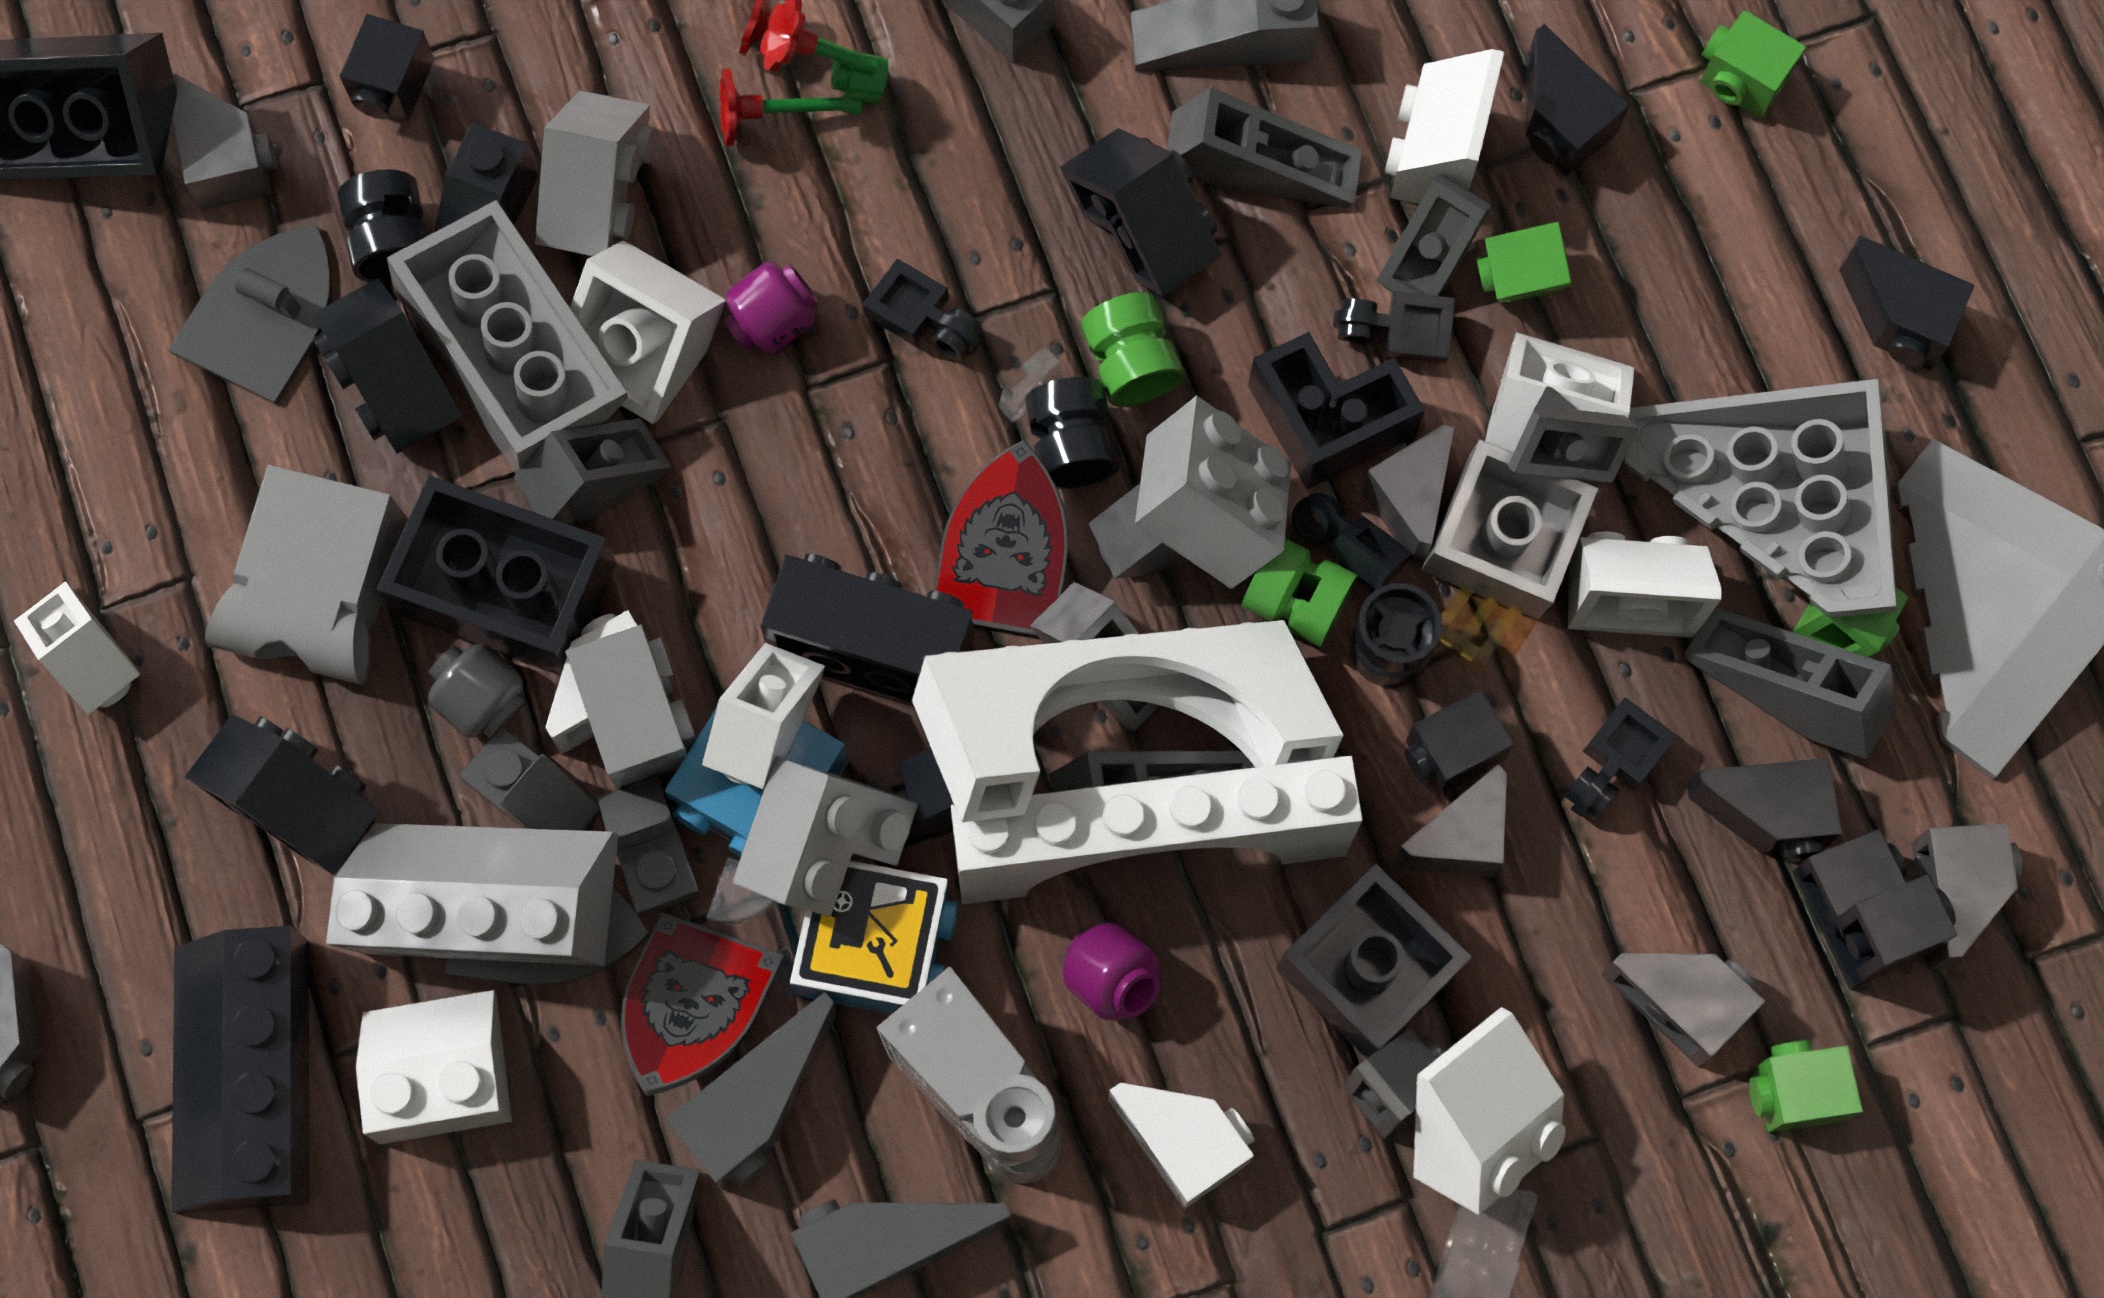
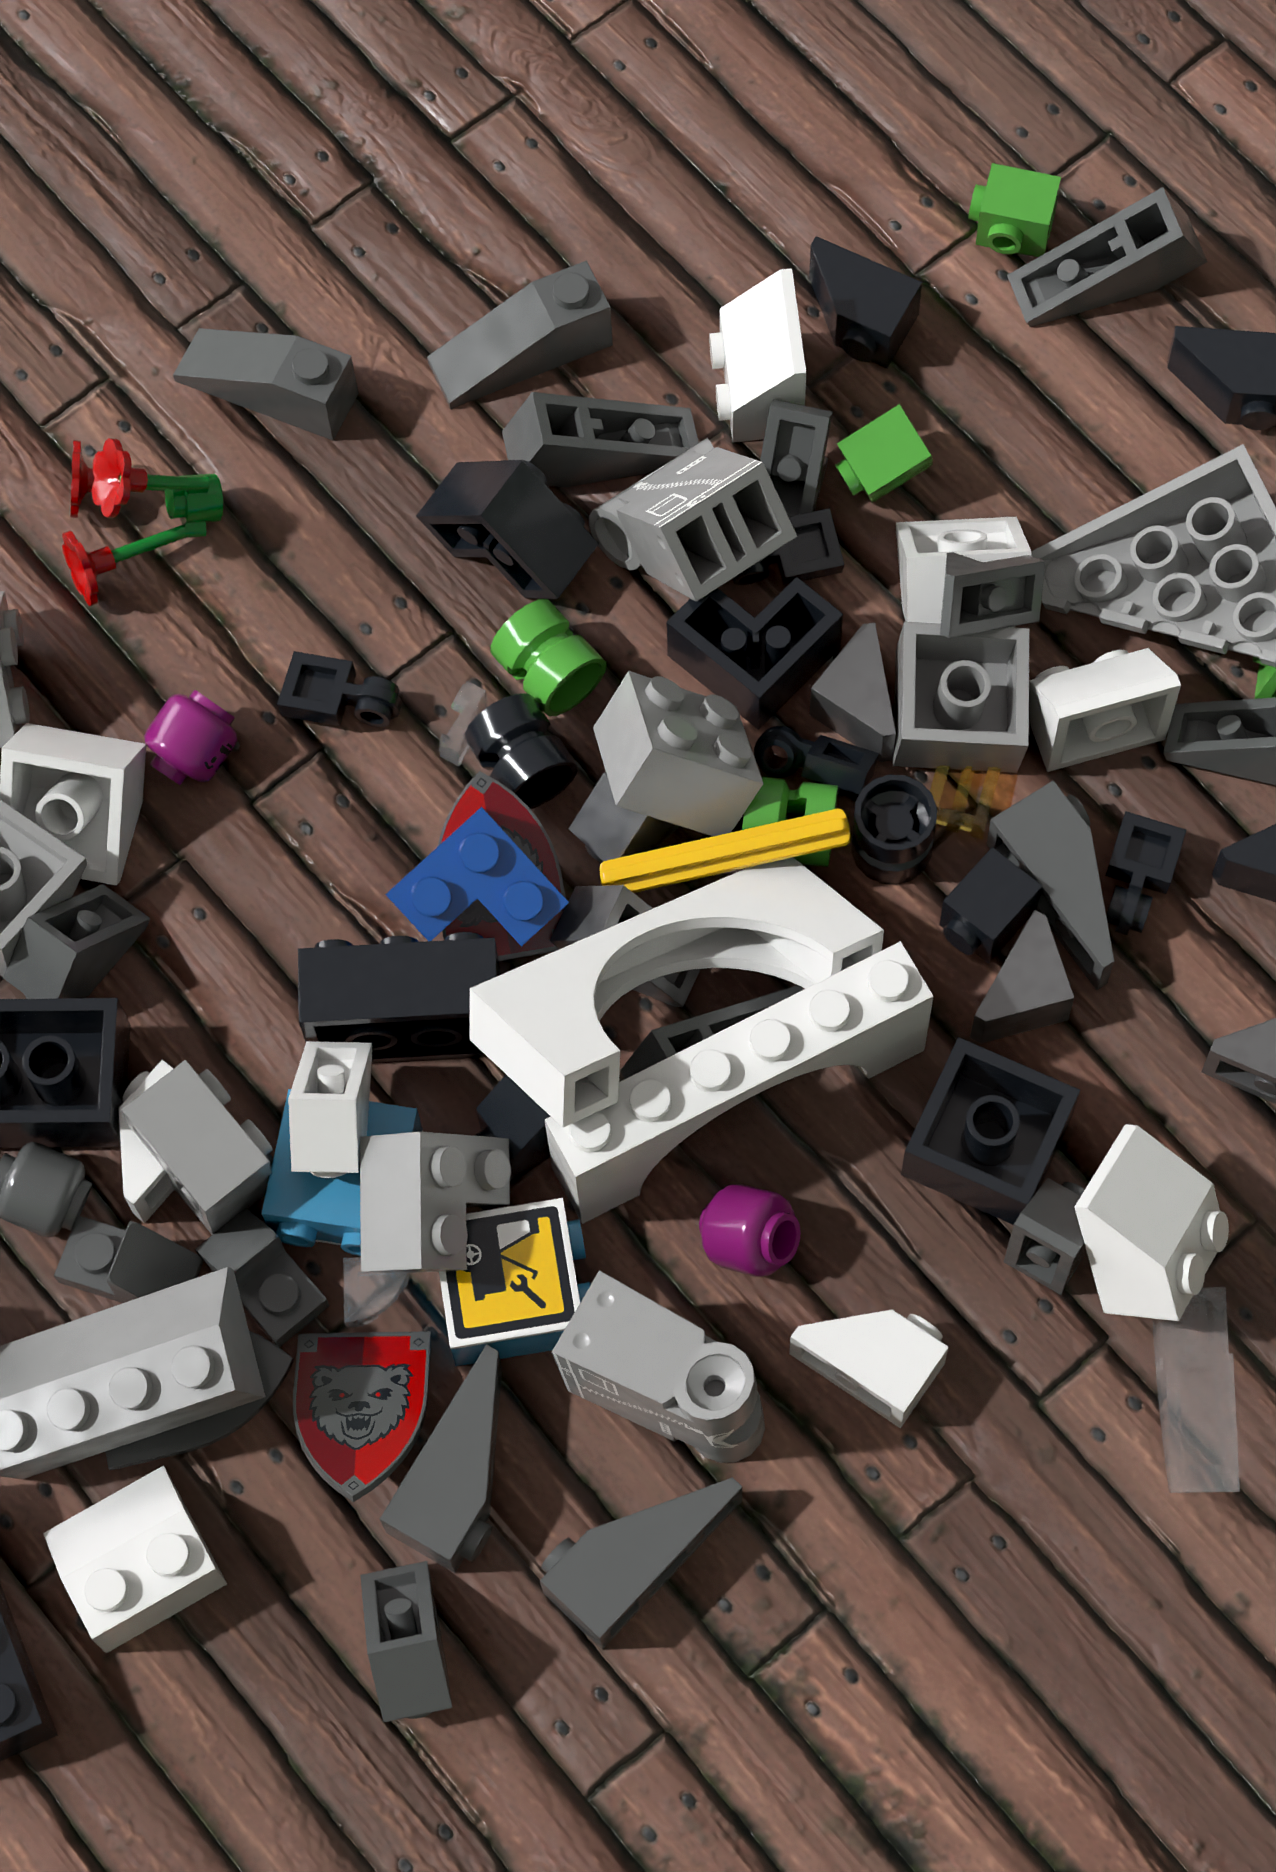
camera: 15 degrees left, 5 degrees down
none -> blue brick [385,807,569,946]
none -> light grey piece [589,438,797,601]
none -> yellow axle [600,808,851,893]
none -> dark grey slope [986,781,1114,990]
none -> dark grey slope [1007,187,1207,327]

